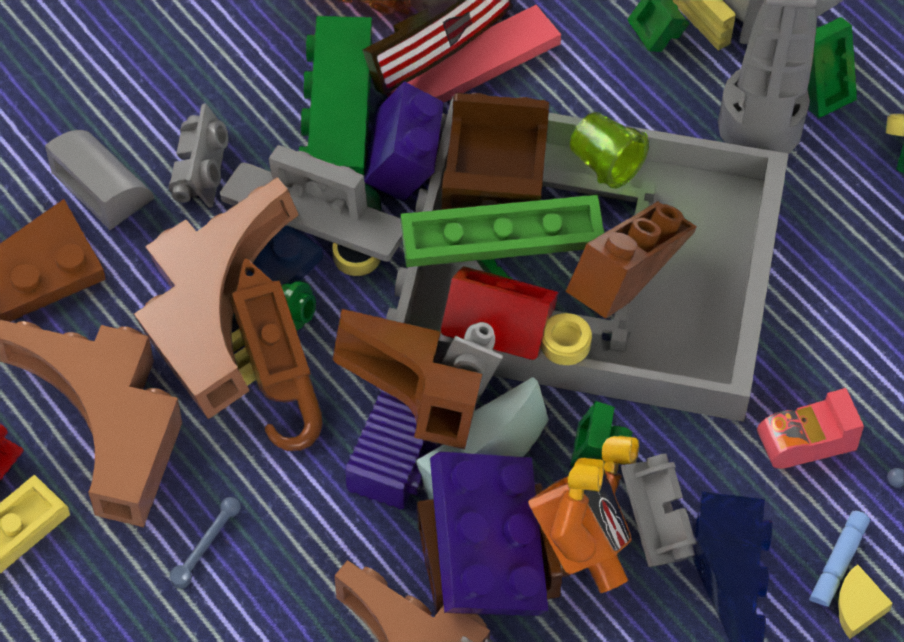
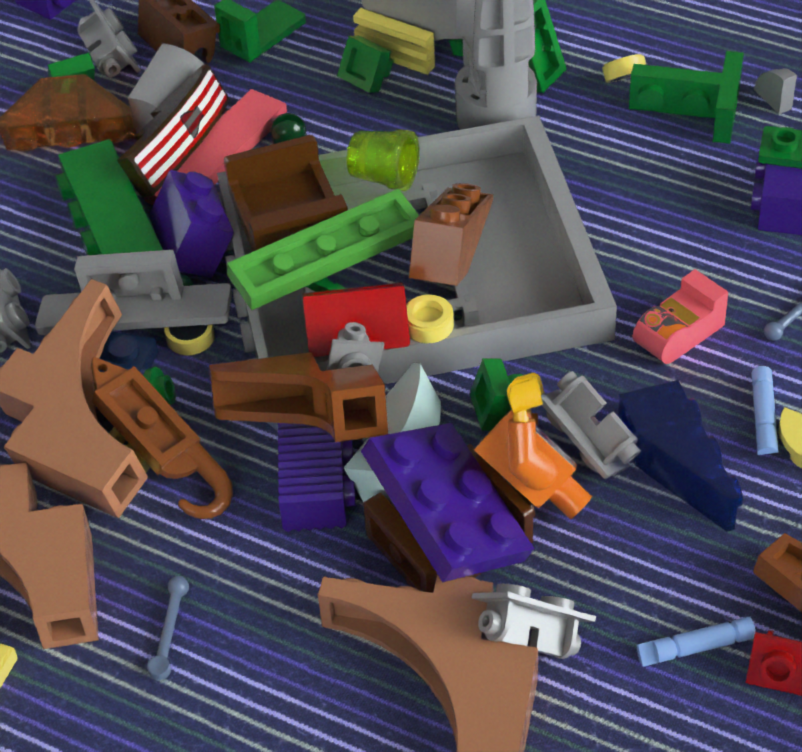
camera: 20 degrees left, 10 degrees down
none -> dark green hinge [271,113,307,144]

